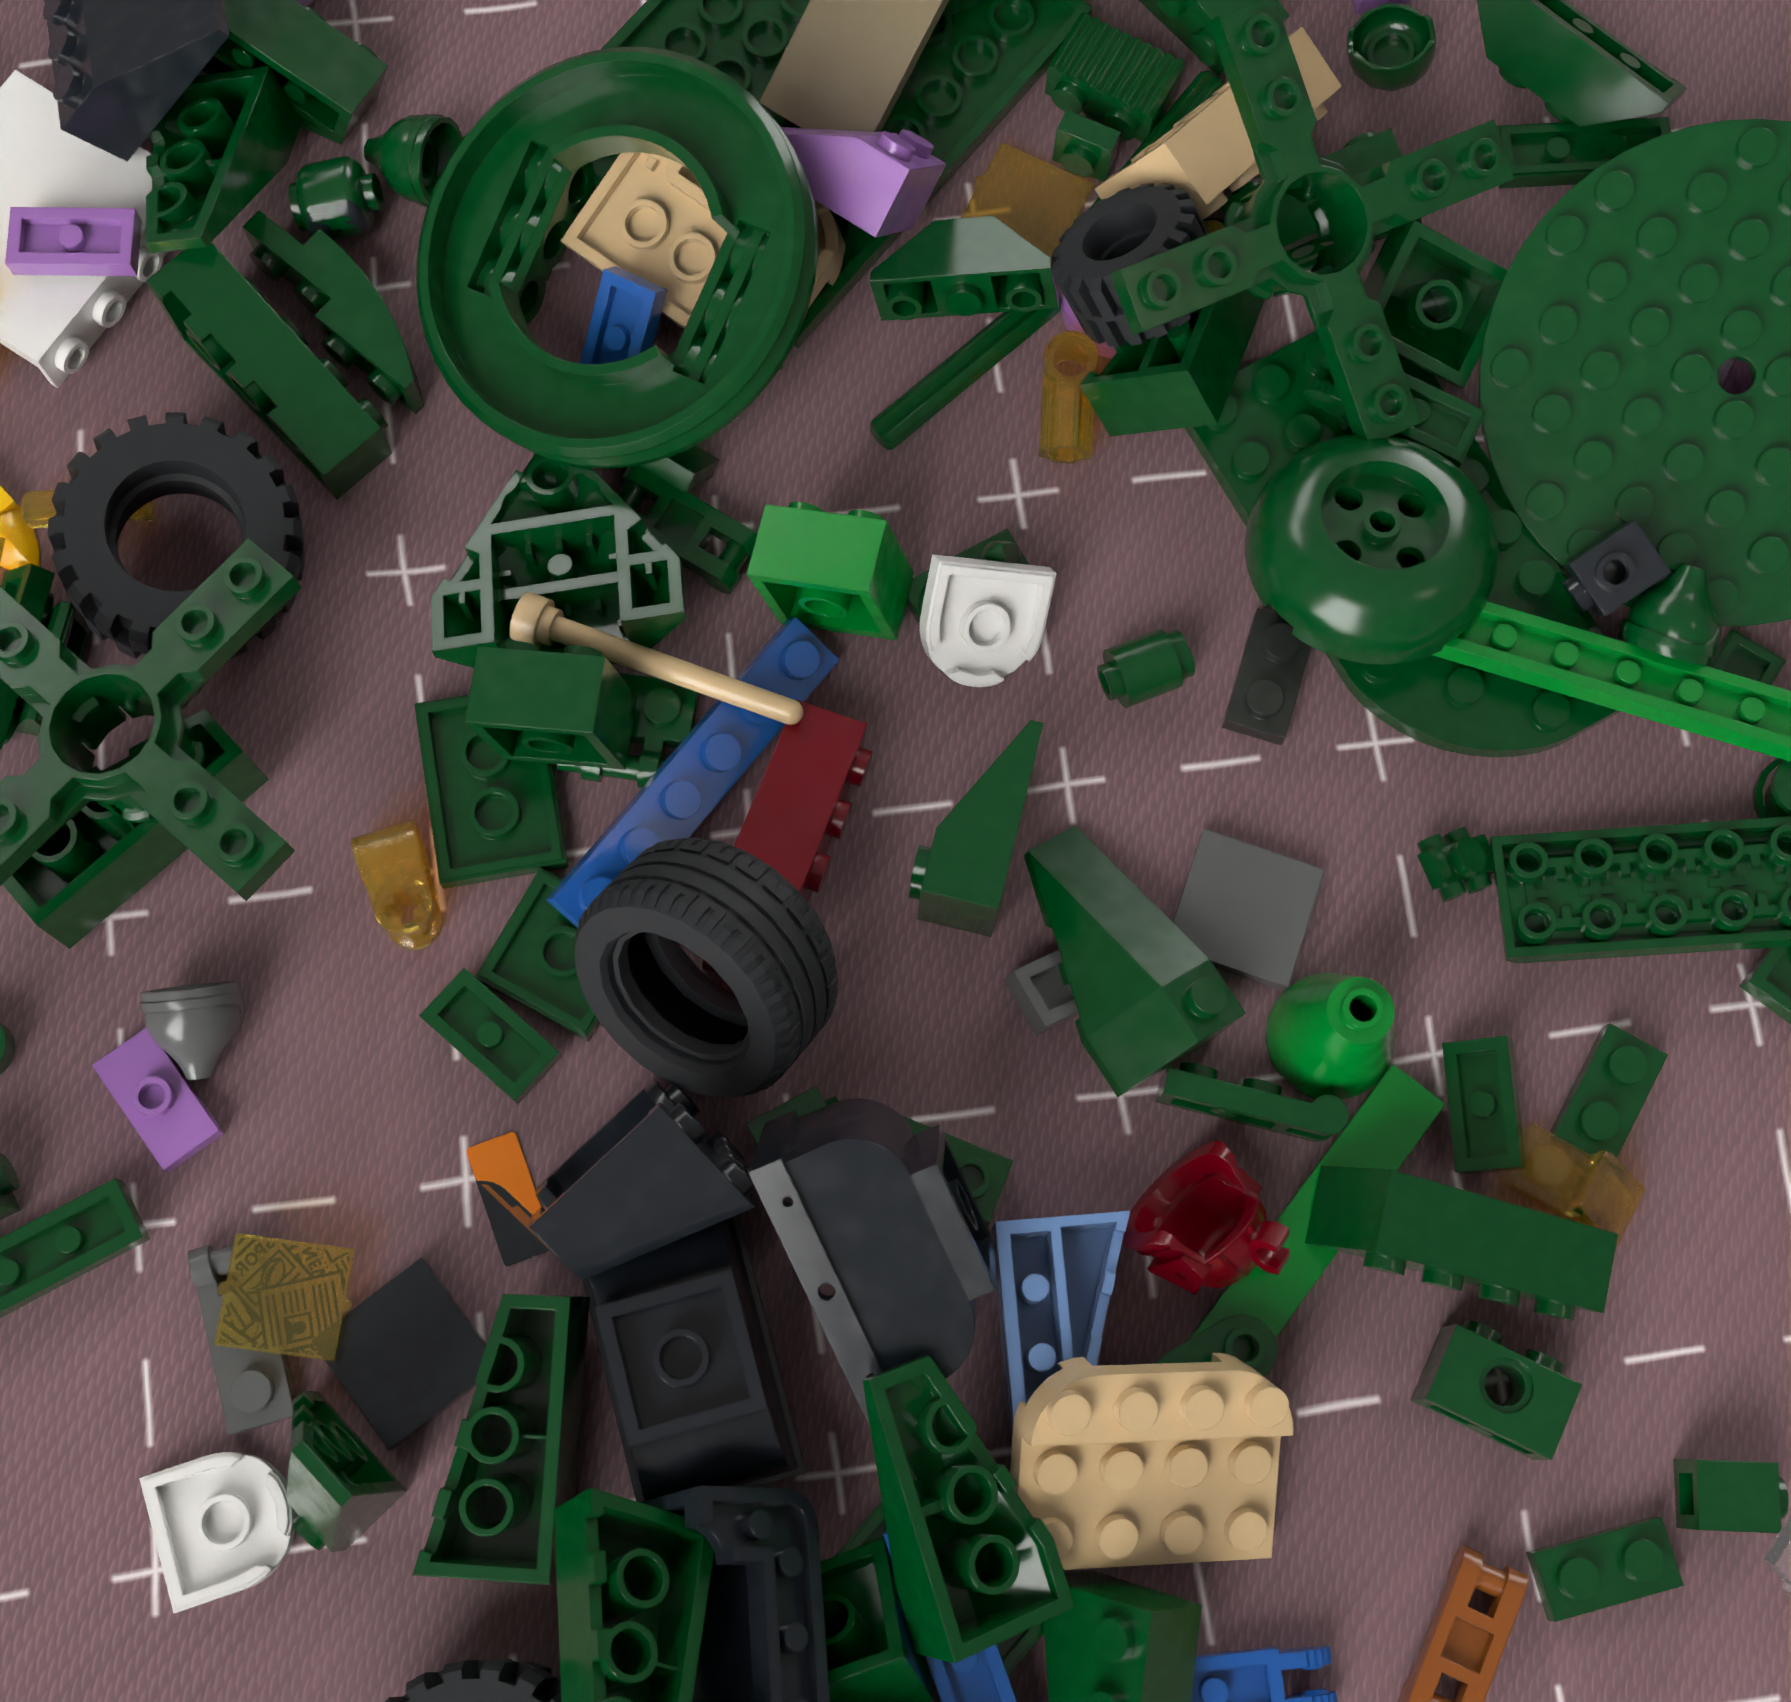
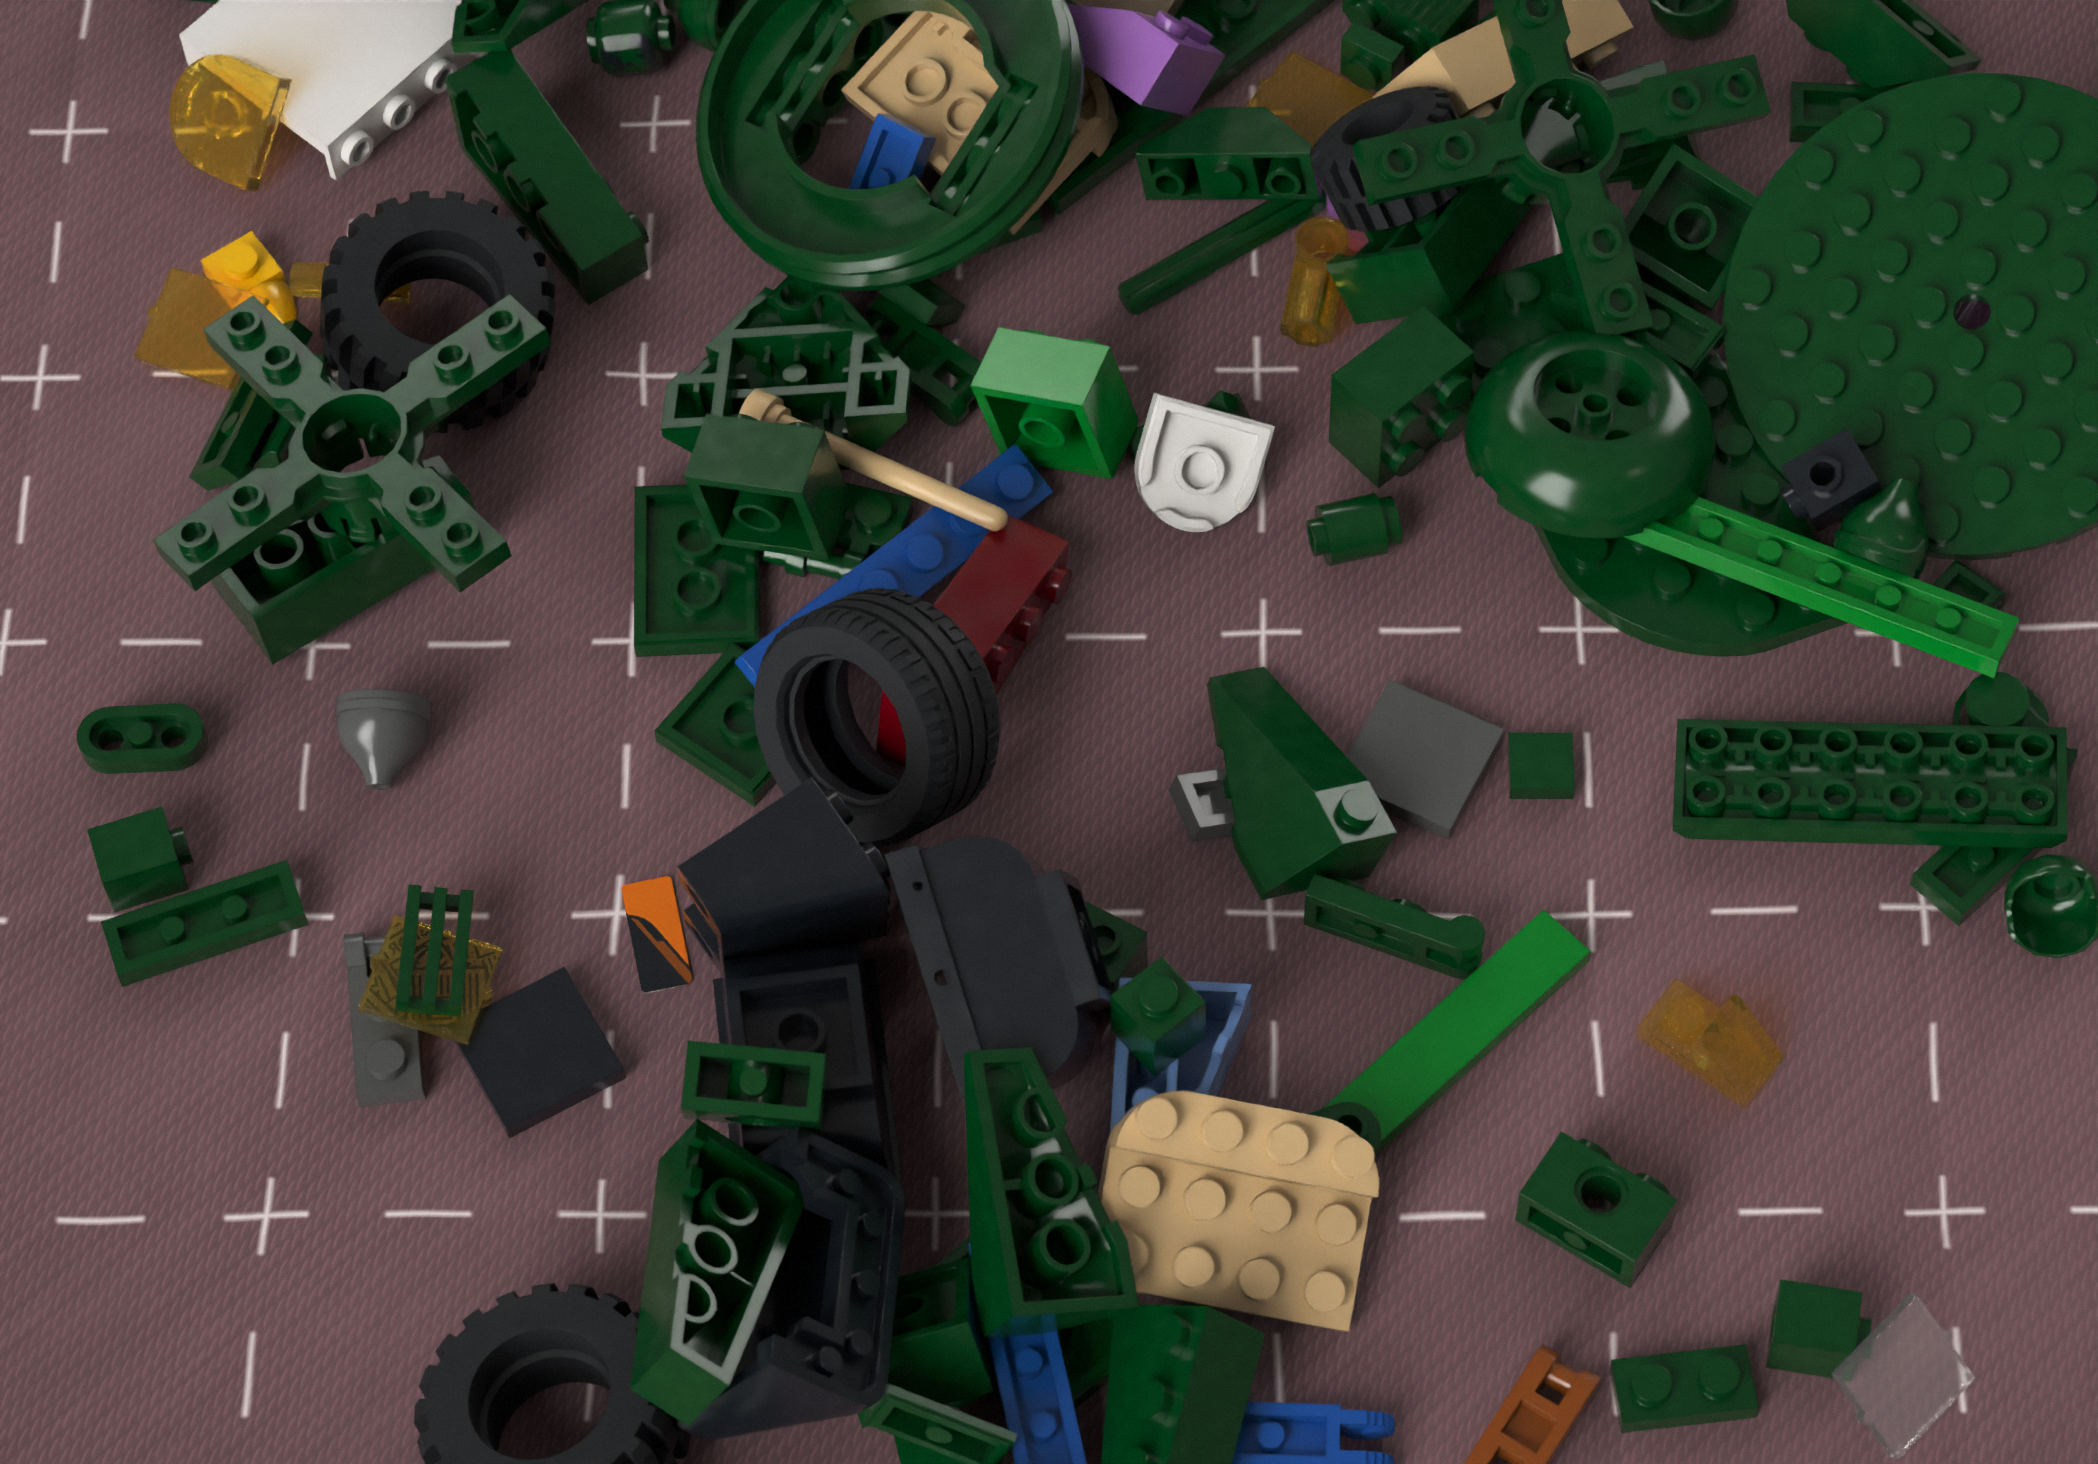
camera: 15 degrees right, 15 degrees down
medium lavender plate [5,207,142,276] -> none
medium lavender plate [92,1027,225,1173] -> none
white tile [139,1452,297,1613] -> none
dark green slope [242,210,424,414] -> none
dark green wedge [286,1390,407,1552] -> none
clear yellow piece [351,819,443,950] -> none
dark green wedge [412,1293,590,1585] -> none
dark green plate [419,968,562,1104] -> none
dark green slope [908,720,1043,937] -> none
dark red helmet [1122,1140,1290,1295] -> none
pearl dark grey plate [1221,608,1311,745] -> none
green cone [1265,973,1395,1100] -> none
dark green wedge [1305,1165,1618,1321] -> none
dark green piece [1417,827,1494,902] -> none
dark green plate [1442,1036,1527,1175] -> none
dark green plate [1547,1023,1668,1170] -> none
none -> dark green tile [395,884,474,1017]
none -> dark green brick [681,1040,828,1132]
none -> dark green brick [1110,956,1206,1077]
none -> dark green brick [1329,305,1474,488]
none -> dark green tile [1507,732,1575,799]

